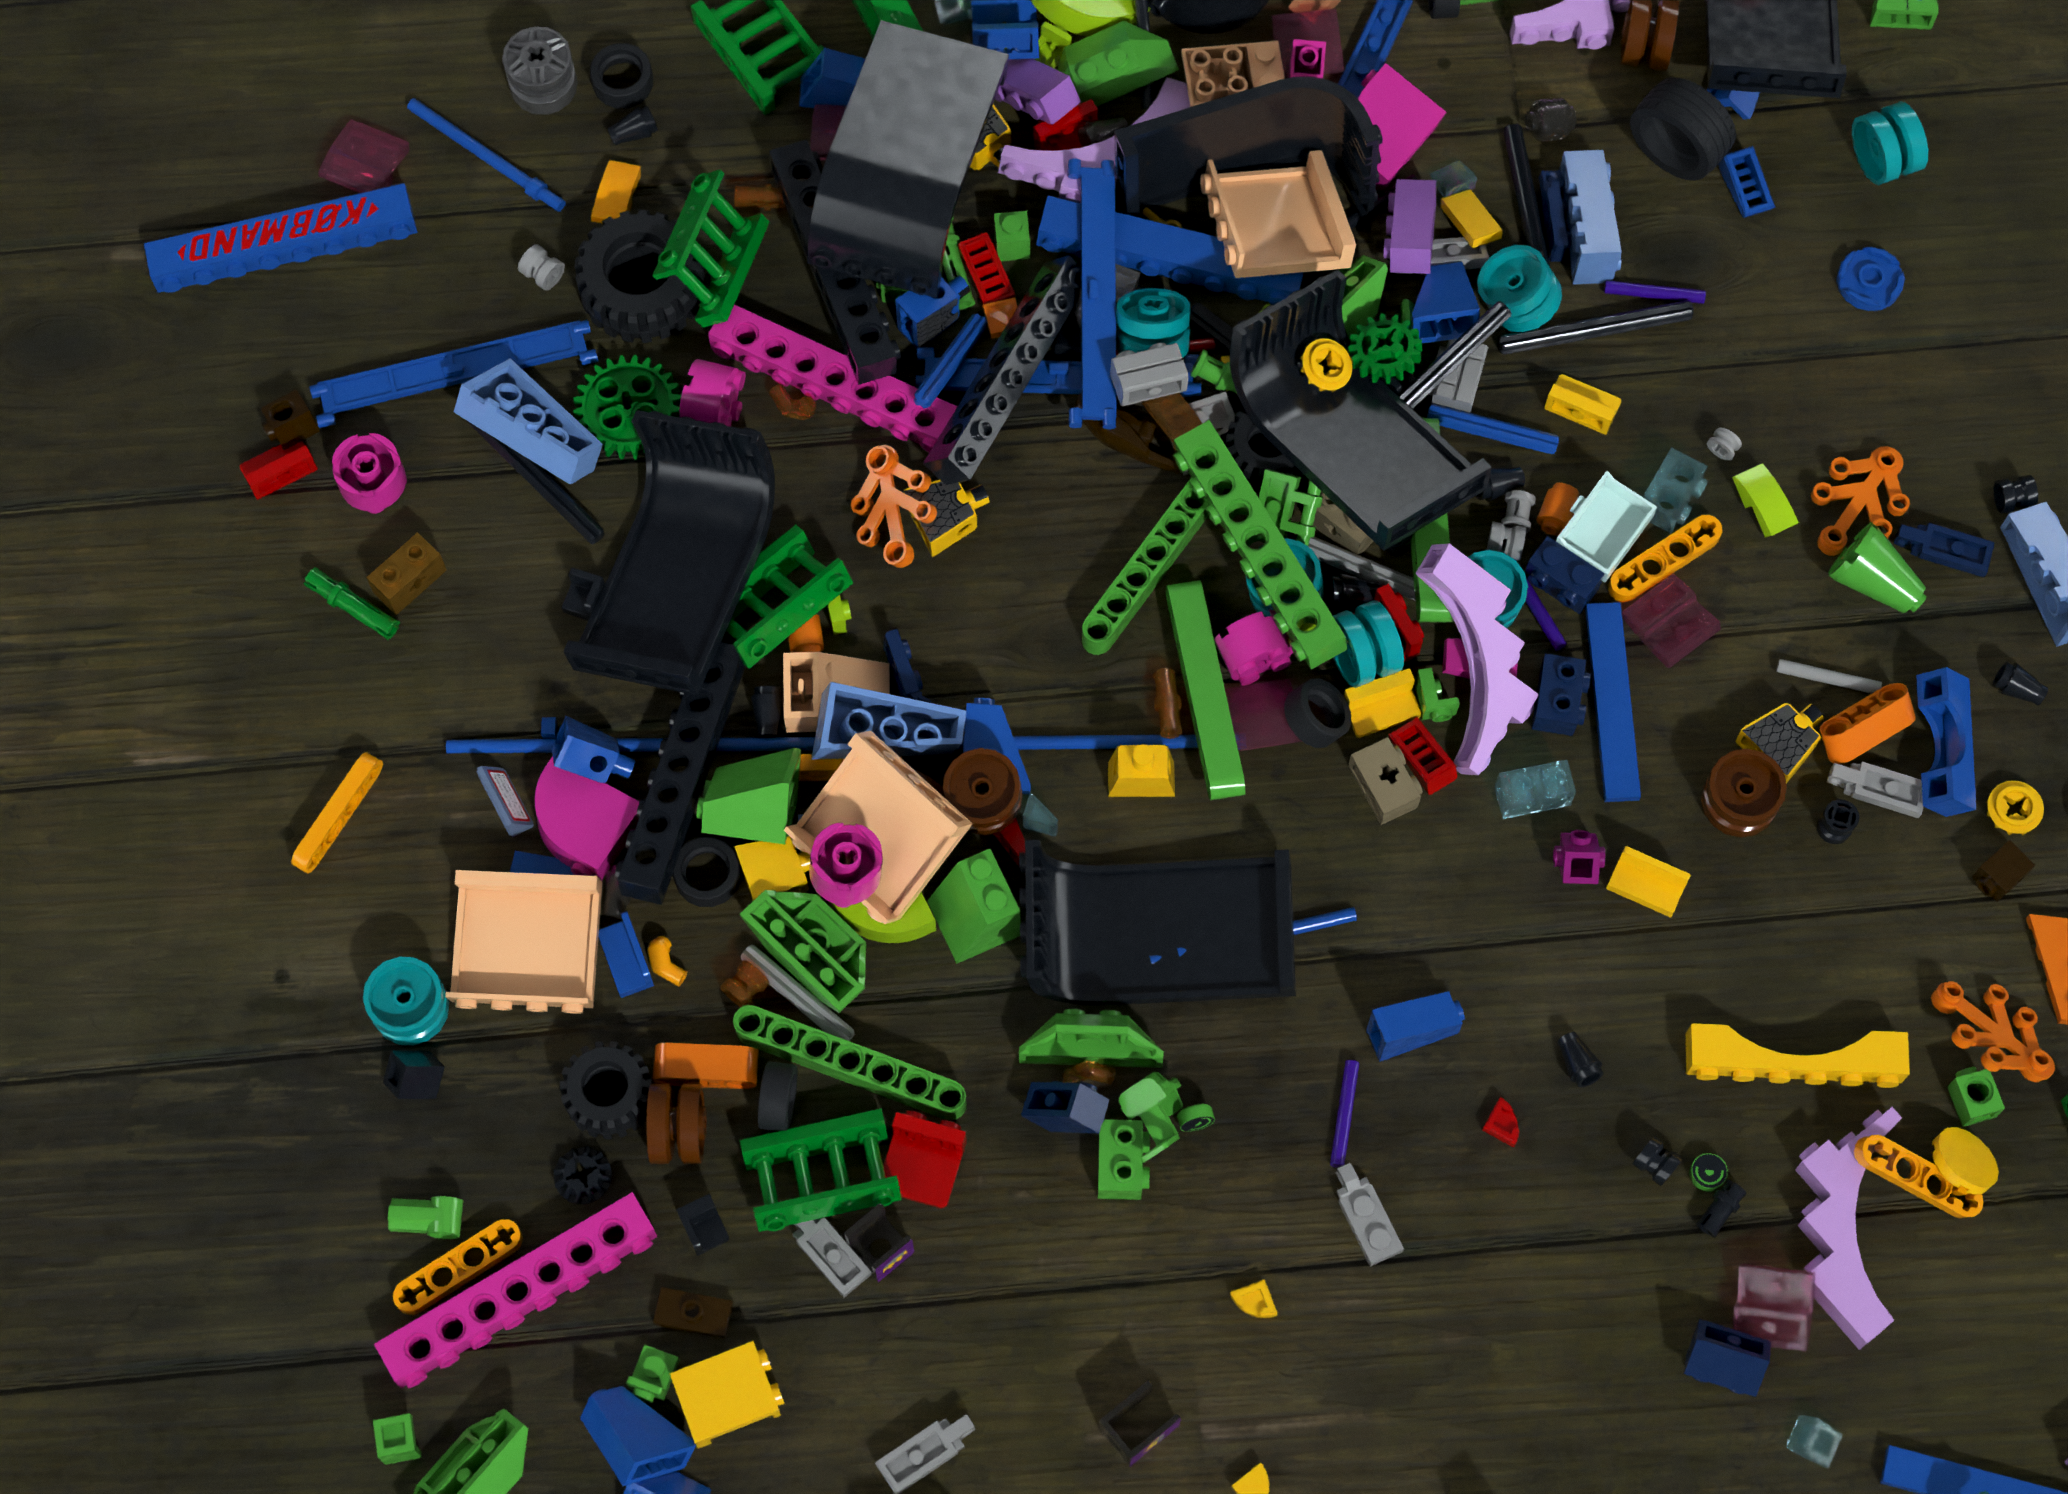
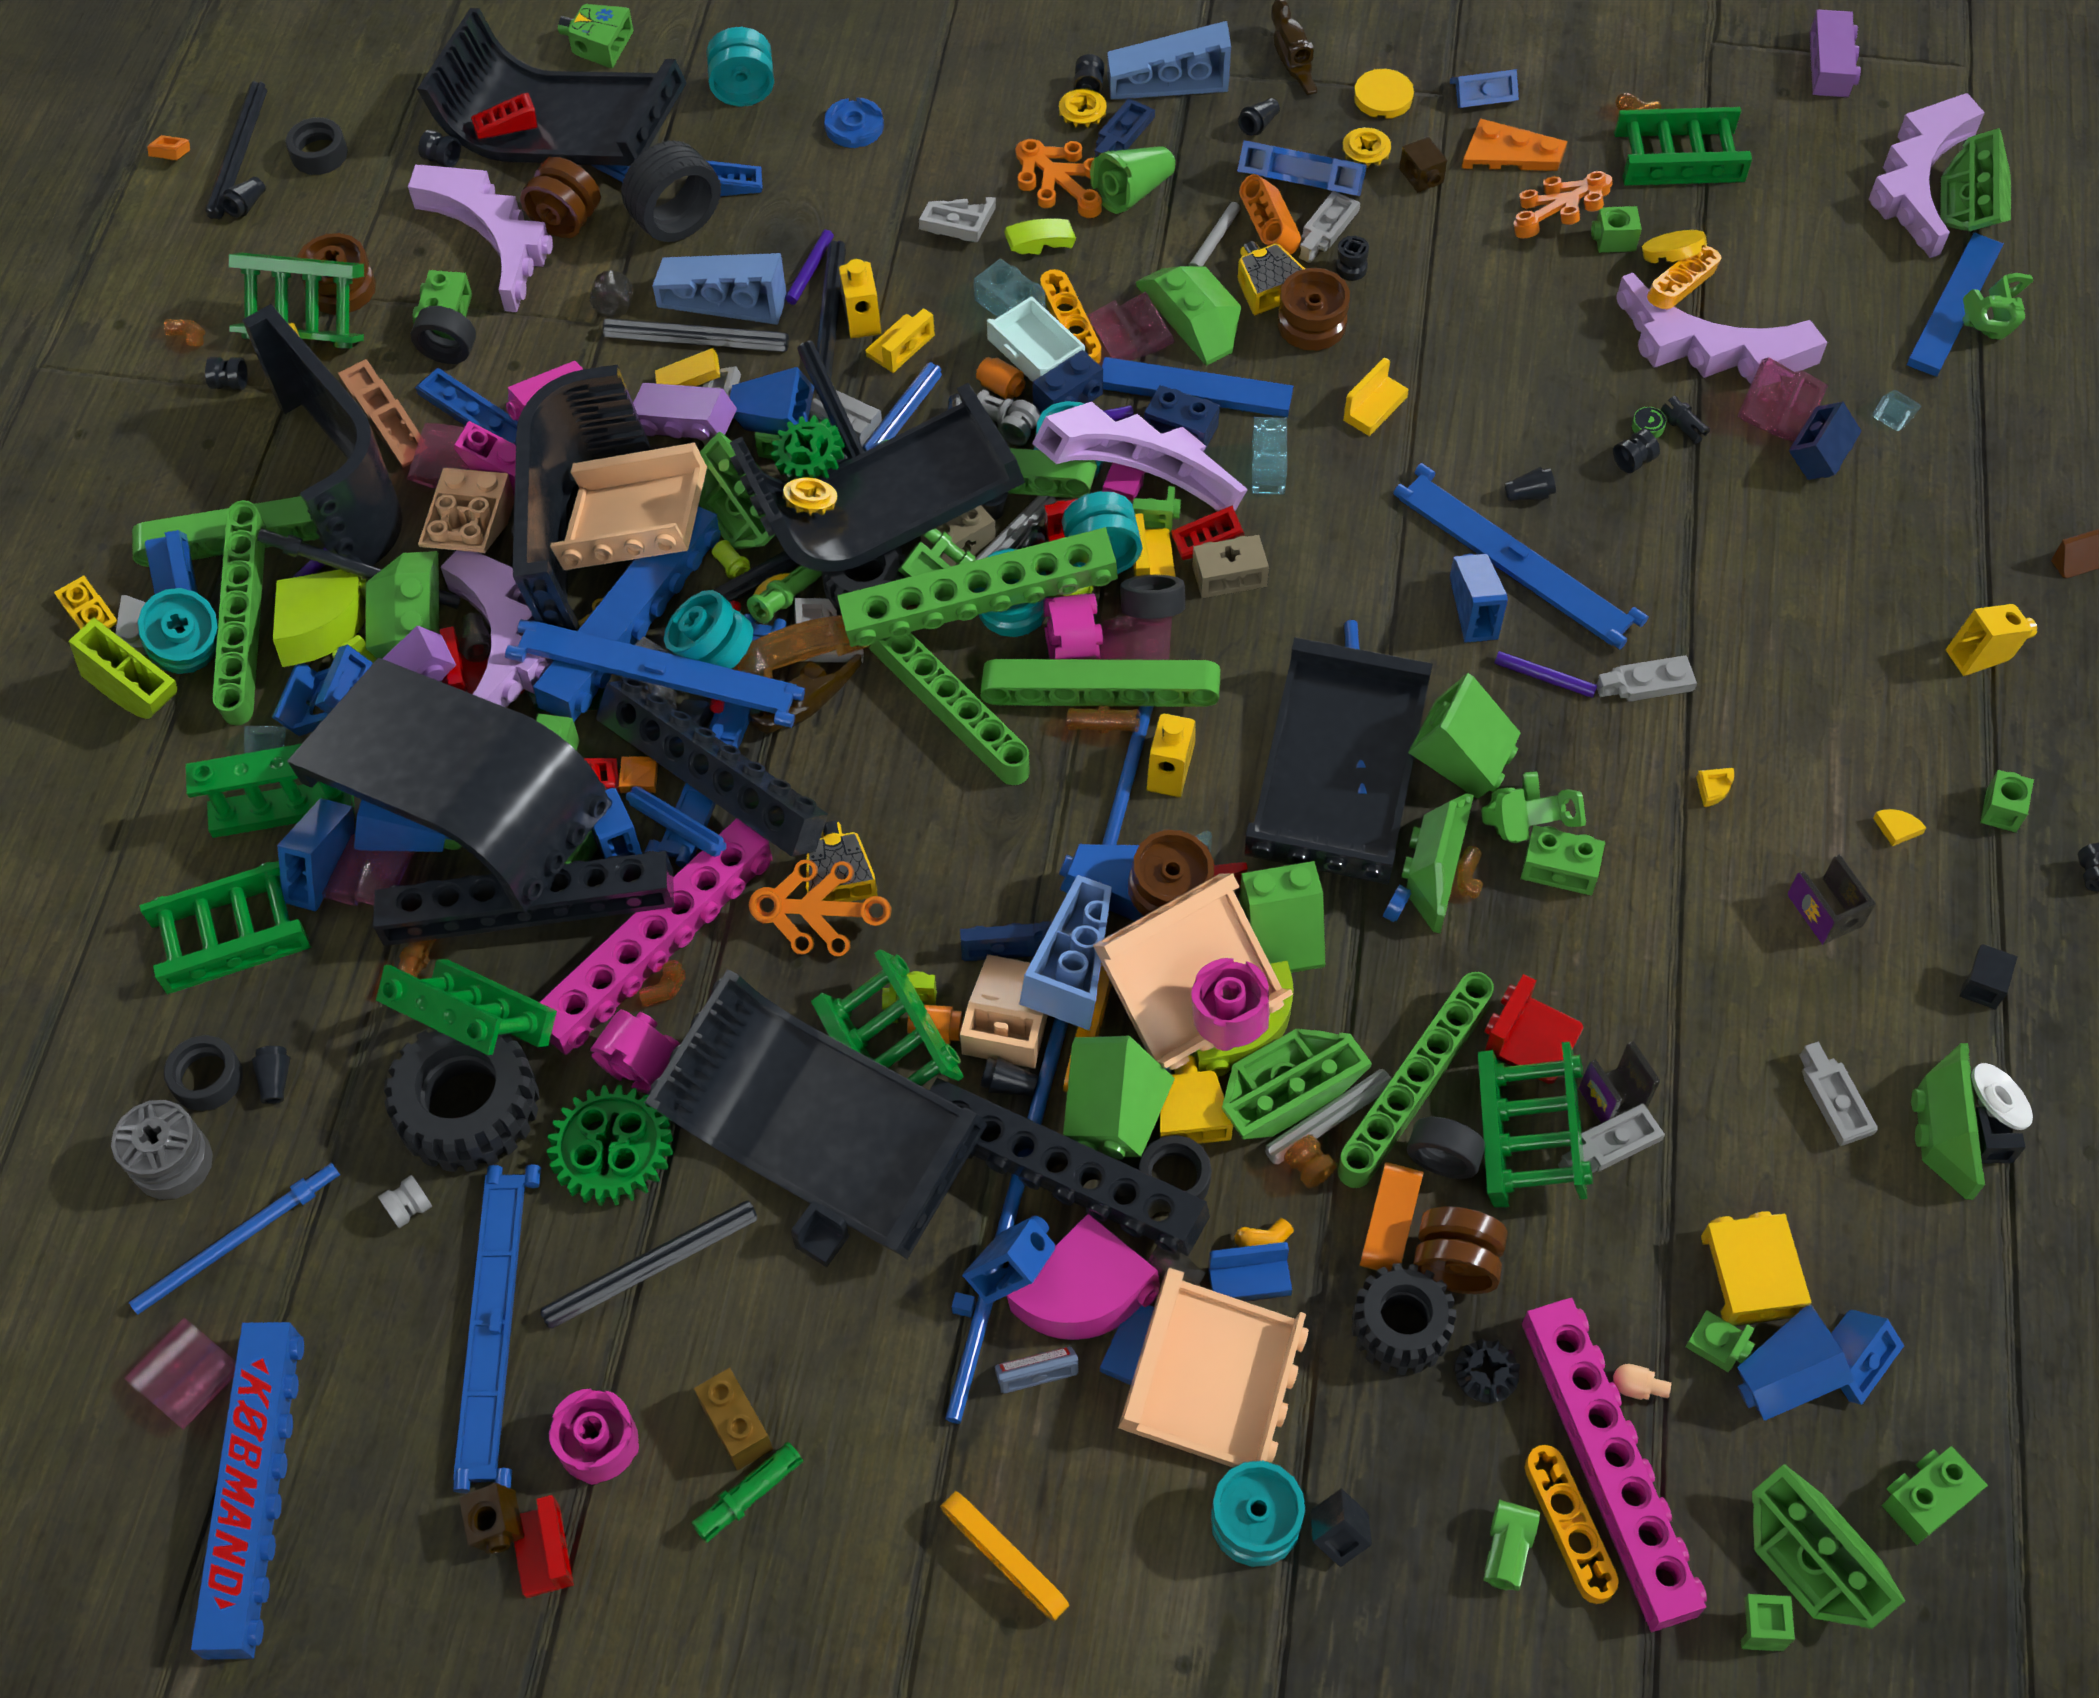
camera: 75 degrees left, 10 degrees down
medium blue wedge [454,358,603,485] -> none
light orange slope [591,160,641,223] -> none
dark brown plate [653,1287,733,1339] -> none
black panel [676,1194,729,1256] -> none
dark blue brick [1021,1081,1109,1134] -> none
light grey brick [1110,342,1189,406] -> none
clear light blue slope [1430,160,1477,198] -> none
teal wheel [1477,245,1562,332] -> none
red tile [1482,1097,1519,1148] -> none
dark blue hinge [1539,170,1572,262] -> none
magenta brick [1553,830,1605,884] -> none
yellow arch [1686,1023,1910,1088] -> none
light grey bush [1707,427,1742,460] -> none
none -> yellow torso [839,259,882,339]
none -> light grey wing [919,197,996,242]
none -> yellow gear [1059,89,1107,128]
none -> bright green wedge [1136,266,1241,366]
none -> blue tile [1382,884,1411,922]
none -> blue piece [1393,463,1649,650]
none -> bright green slope [1408,673,1521,799]
none -> light nougat cylinder [1613,1364,1672,1400]

